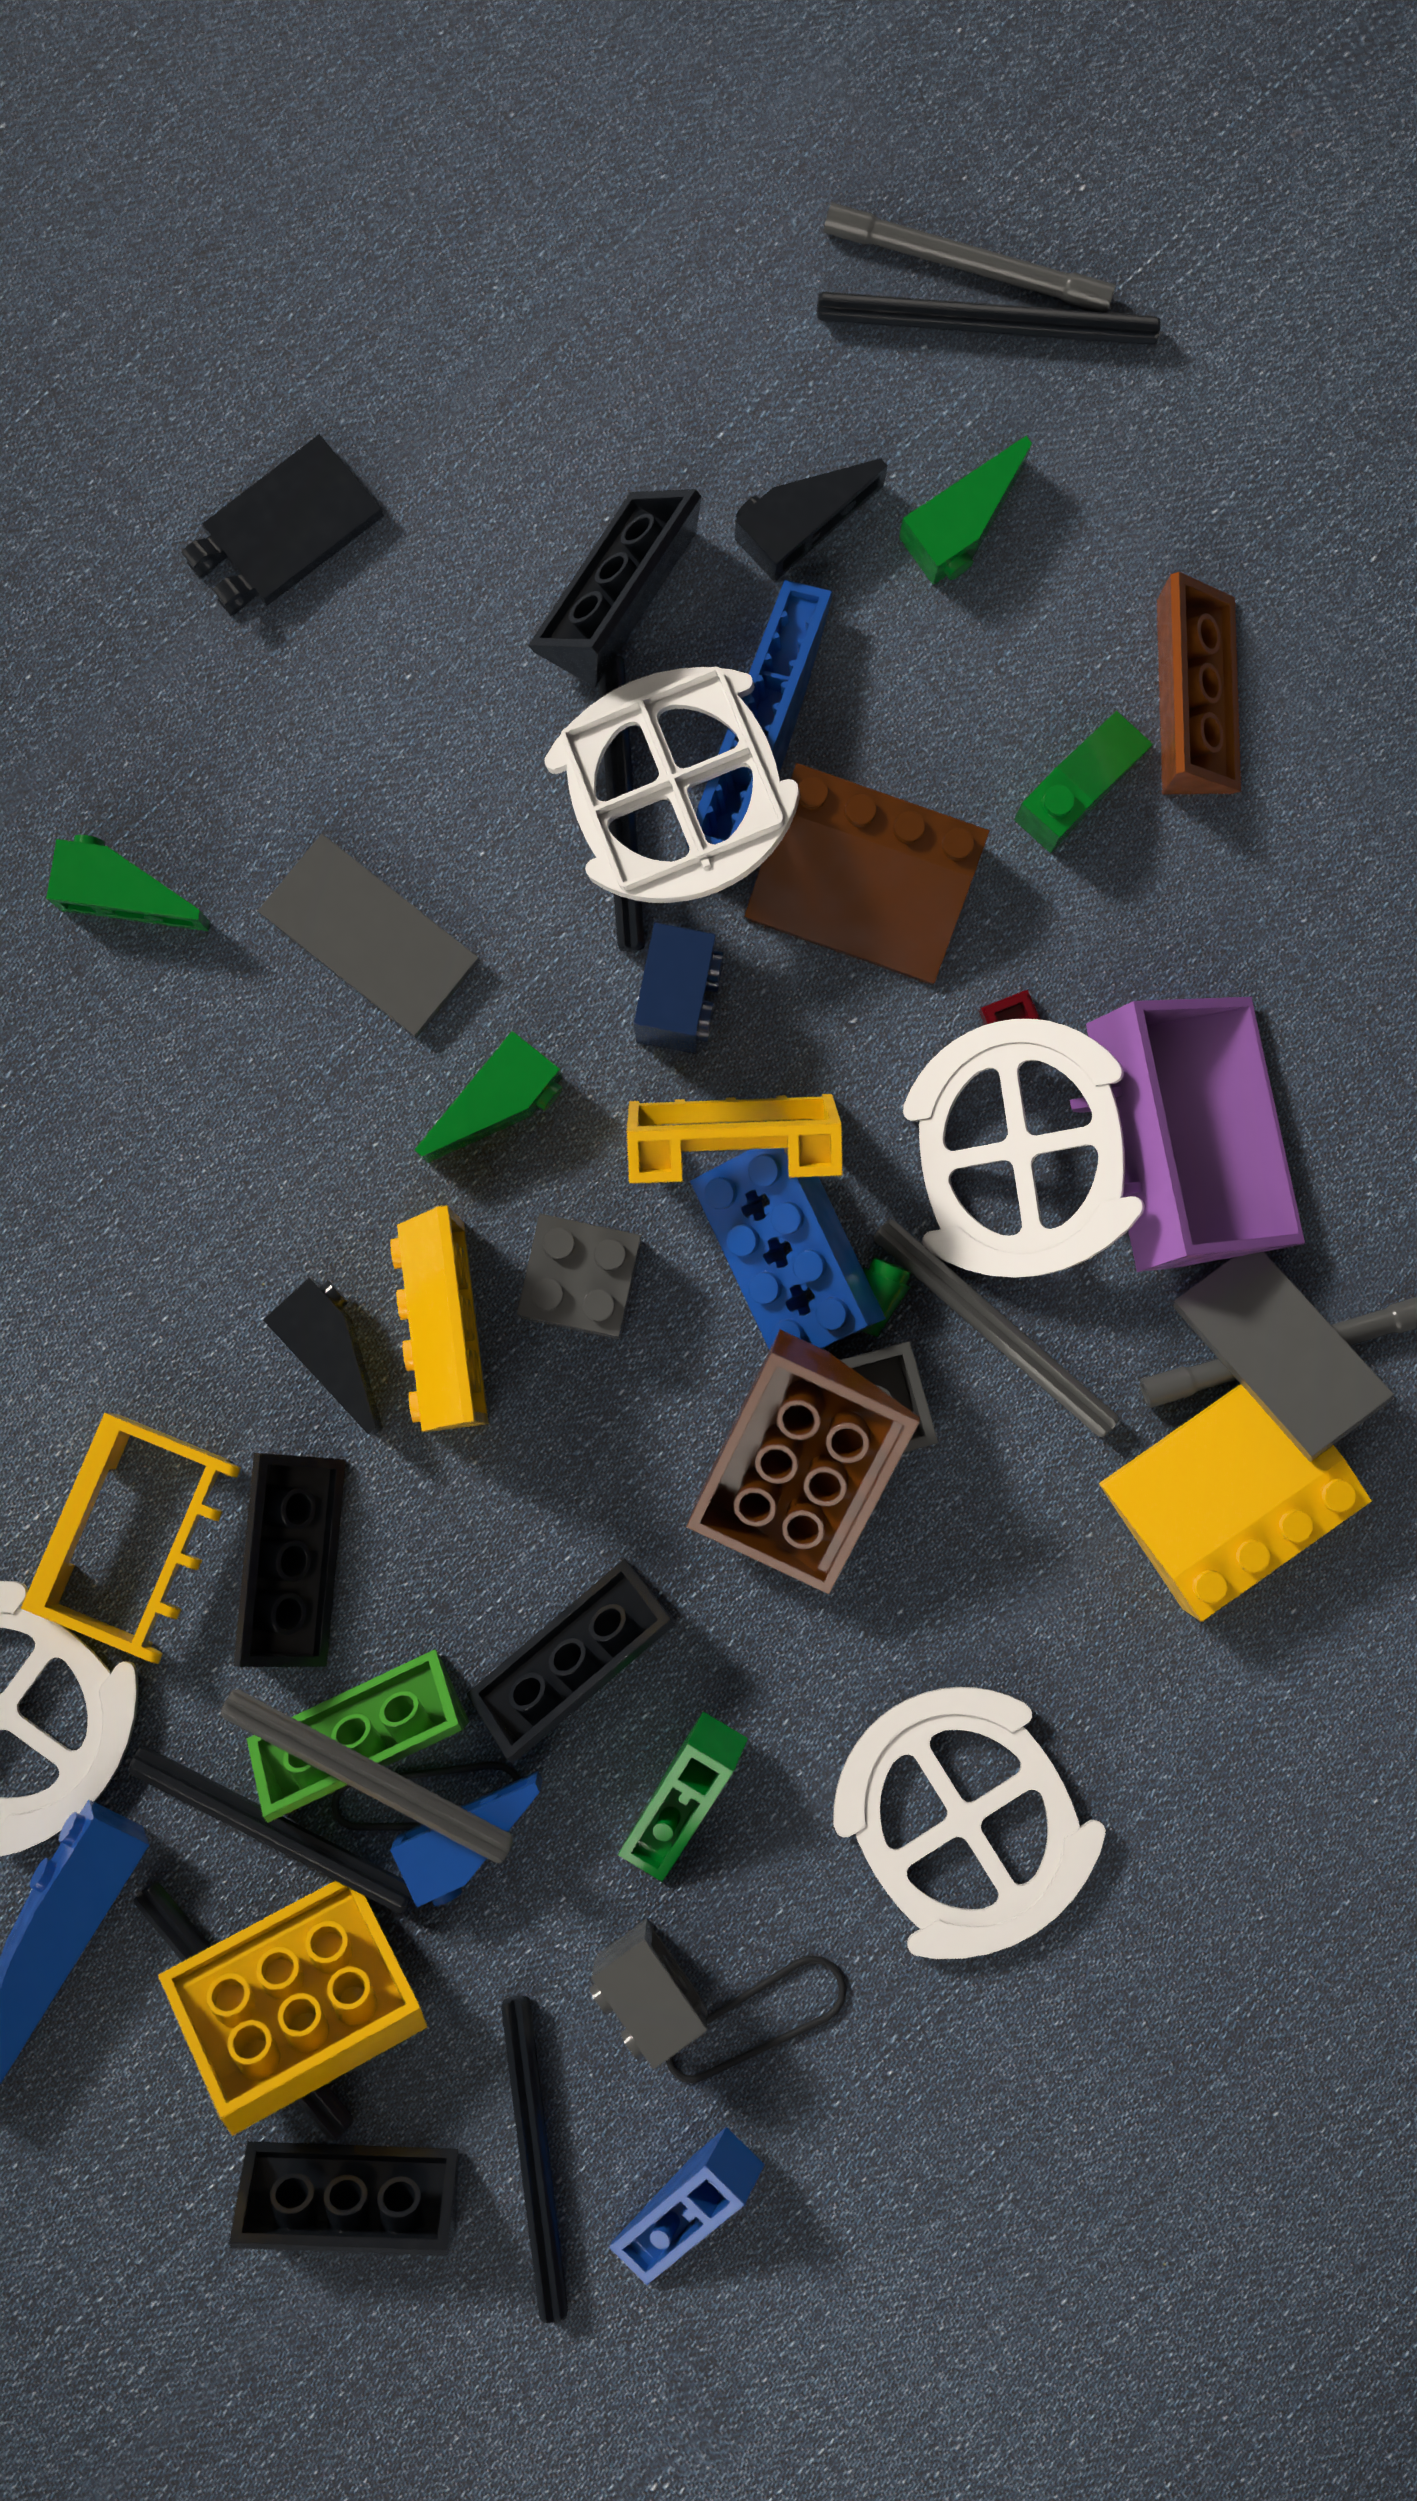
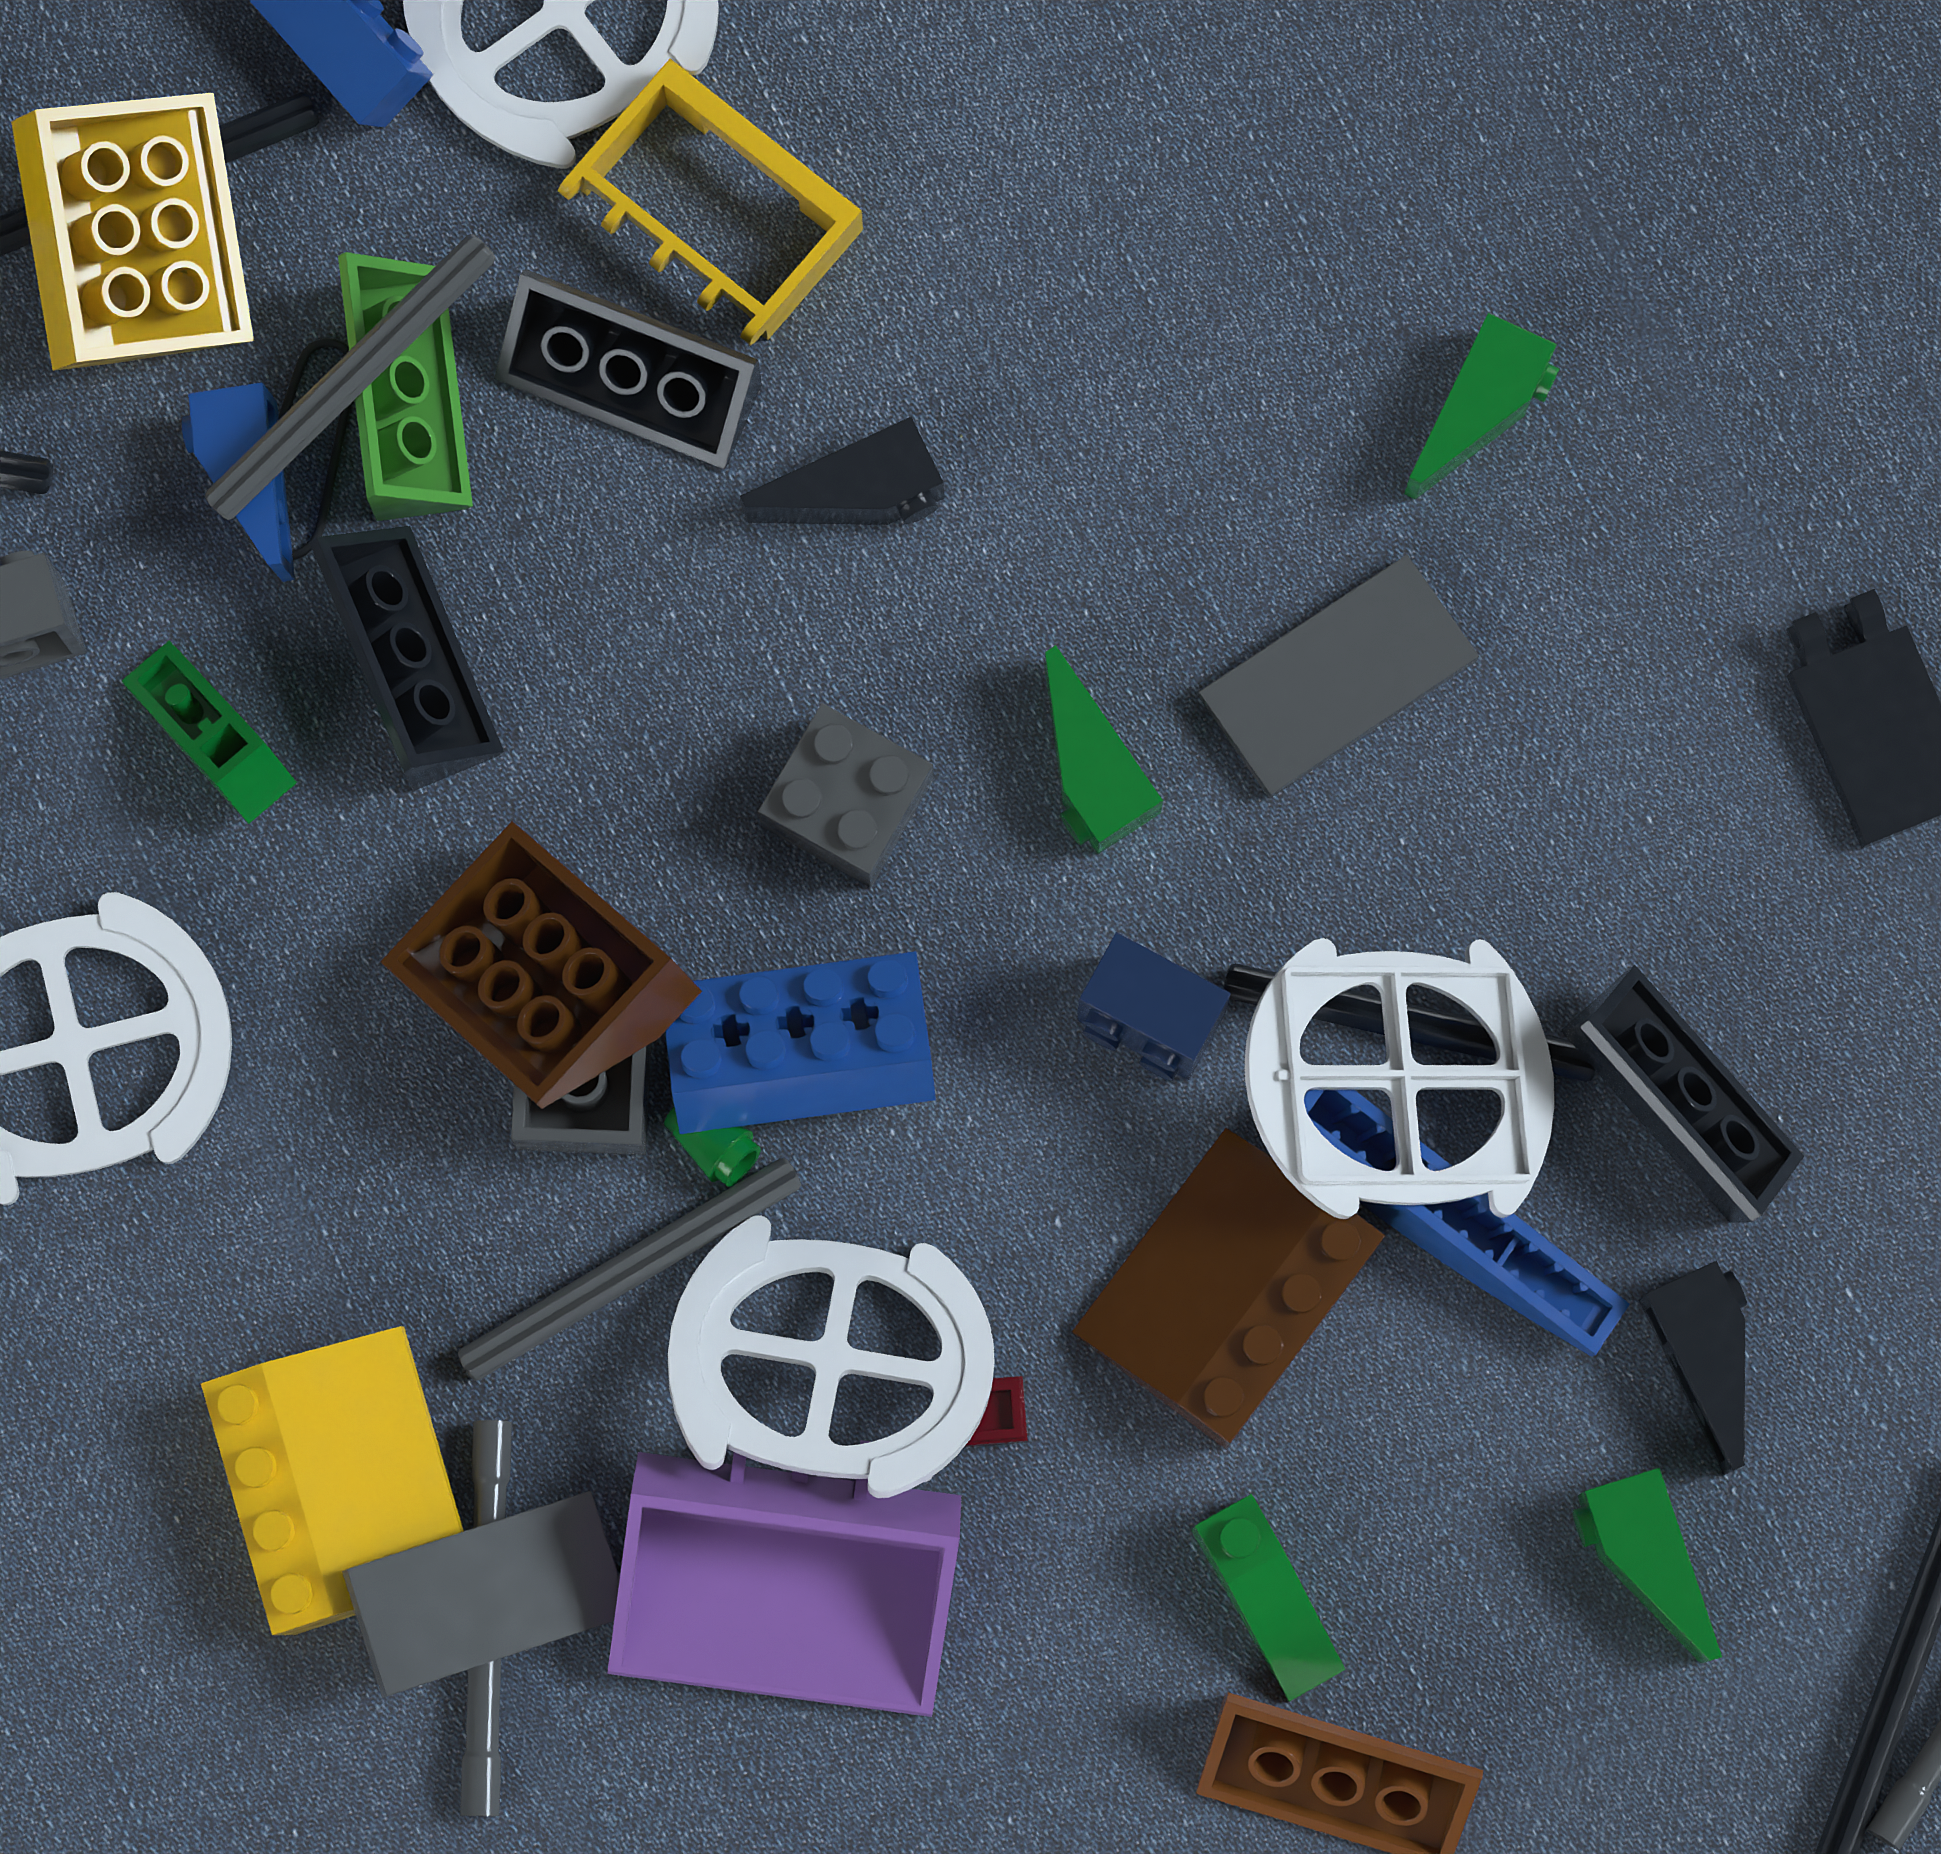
camera: 110 degrees right, 5 degrees down
black axle [129,1746,412,1913] -> none
yellow slope [390,1205,489,1432] -> none
yellow hinge [627,1094,842,1184] -> none

